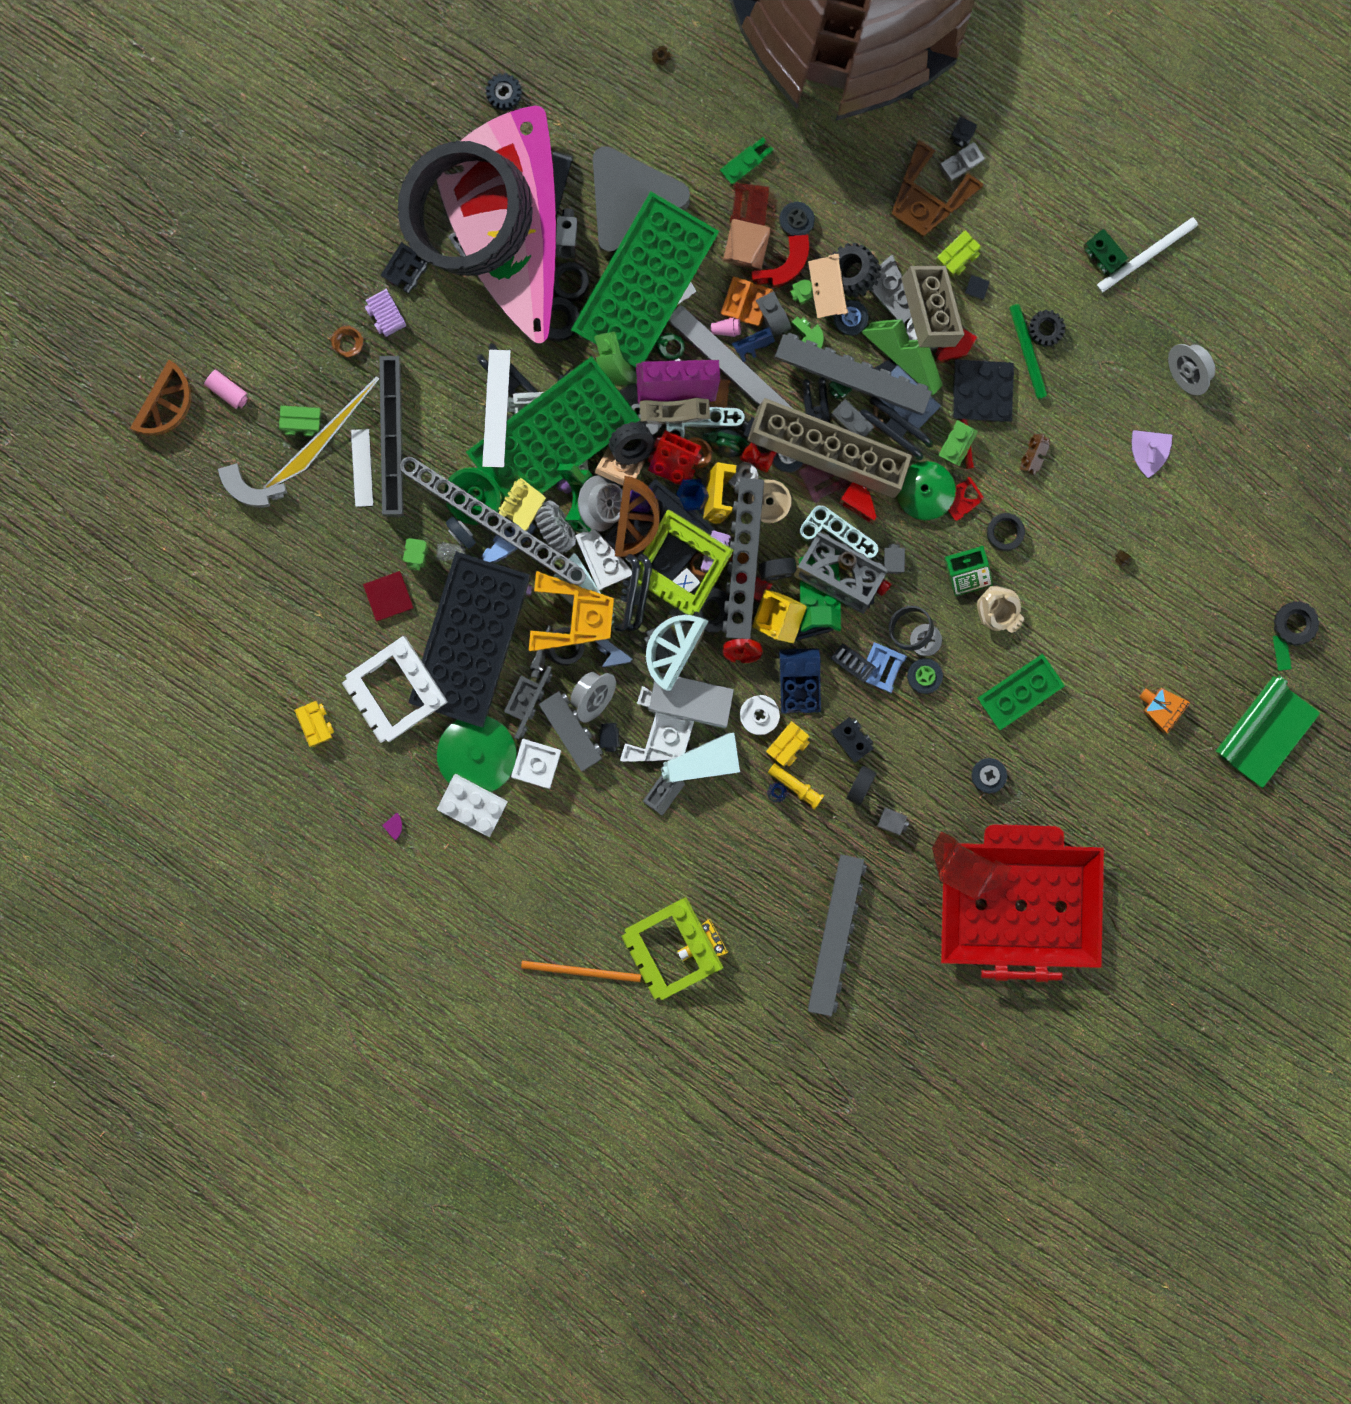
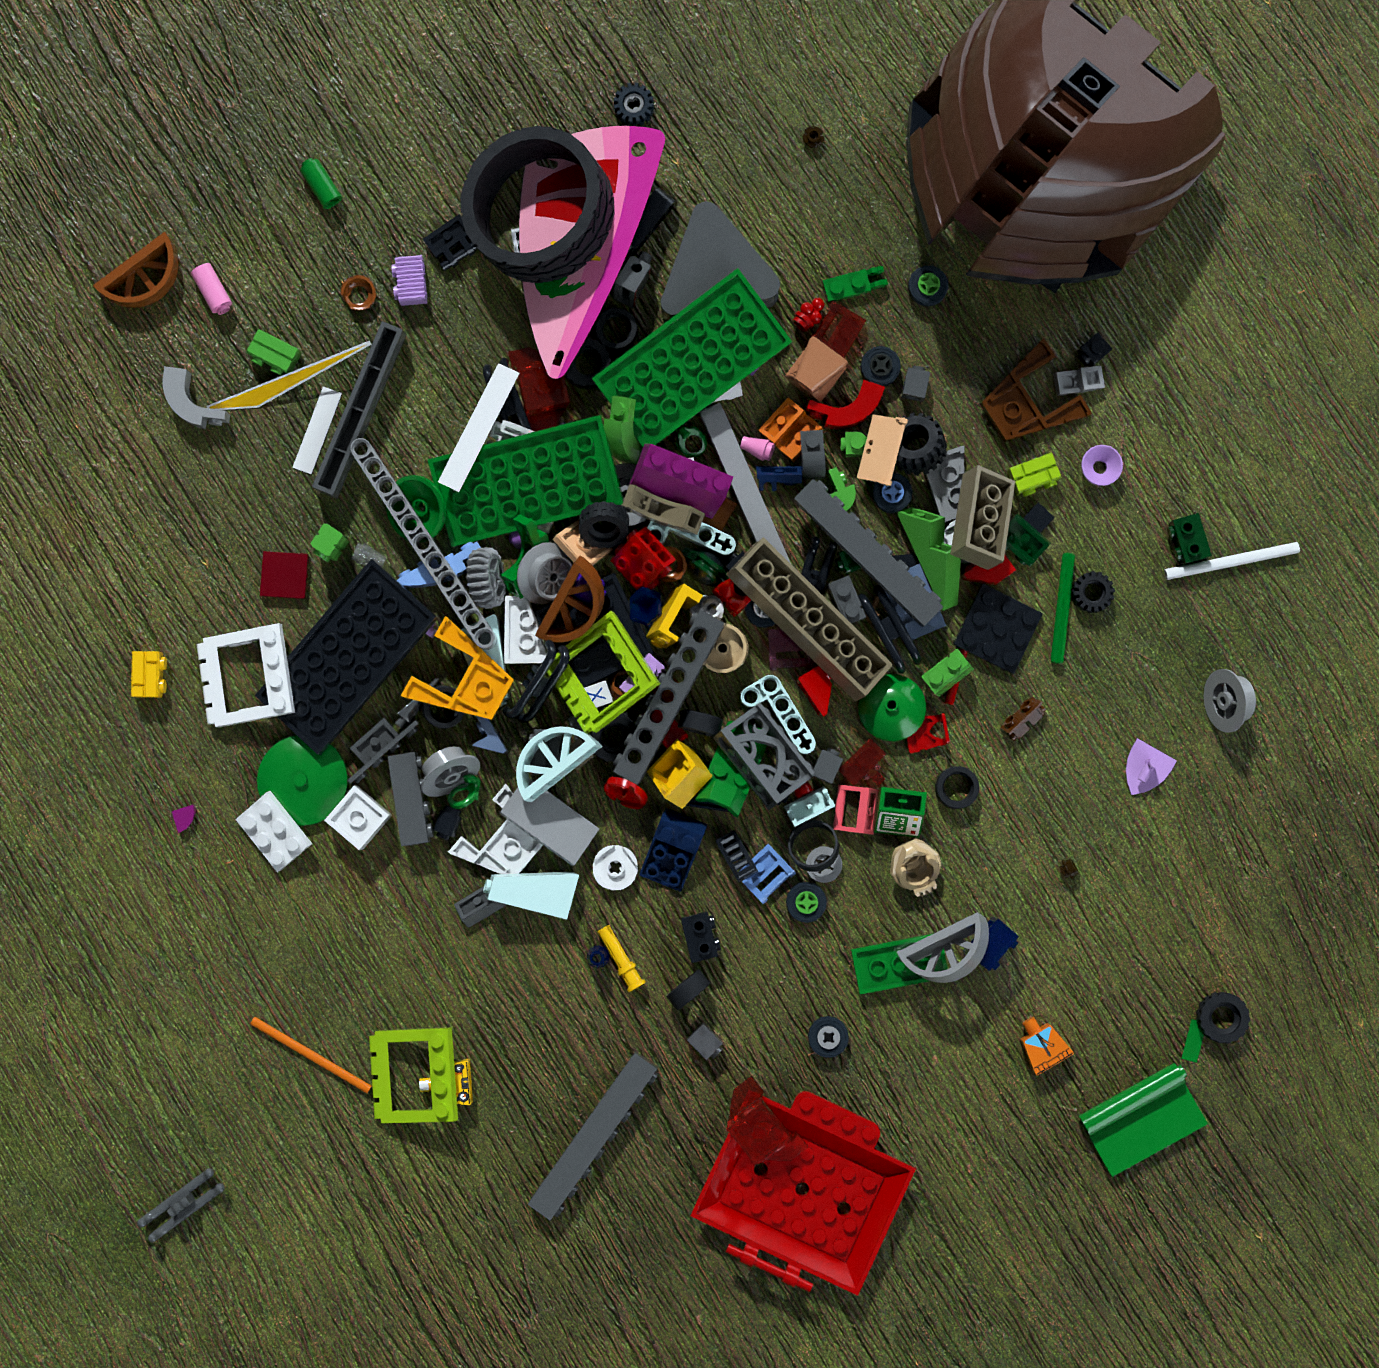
camera: 30 degrees right, 0 degrees up
black wheel [446,517,476,549] -> none
light yellow hinge [499,478,546,532] -> none
yellow brick [766,721,810,767] -> none
dark brown plate [837,552,857,570] -> none
none -> dark grey piece [137,1168,225,1243]
none -> green brick [300,158,343,209]
none -> green piece [447,774,481,809]
none -> clear red piece [508,347,570,431]
none -> light aqua hinge [784,786,835,827]
none -> red piece [792,298,825,332]
none -> coral tile [833,785,879,835]
none -> clear red hinge [838,738,886,786]
none -> light grey window [897,912,989,983]
none -> dark grey brick [901,366,930,402]
none -> black wheel [908,266,948,306]
none -> clear blue container [963,916,1019,971]
none -> dark green bracket [1005,513,1051,567]
none -> lavender piece [1081,445,1123,486]

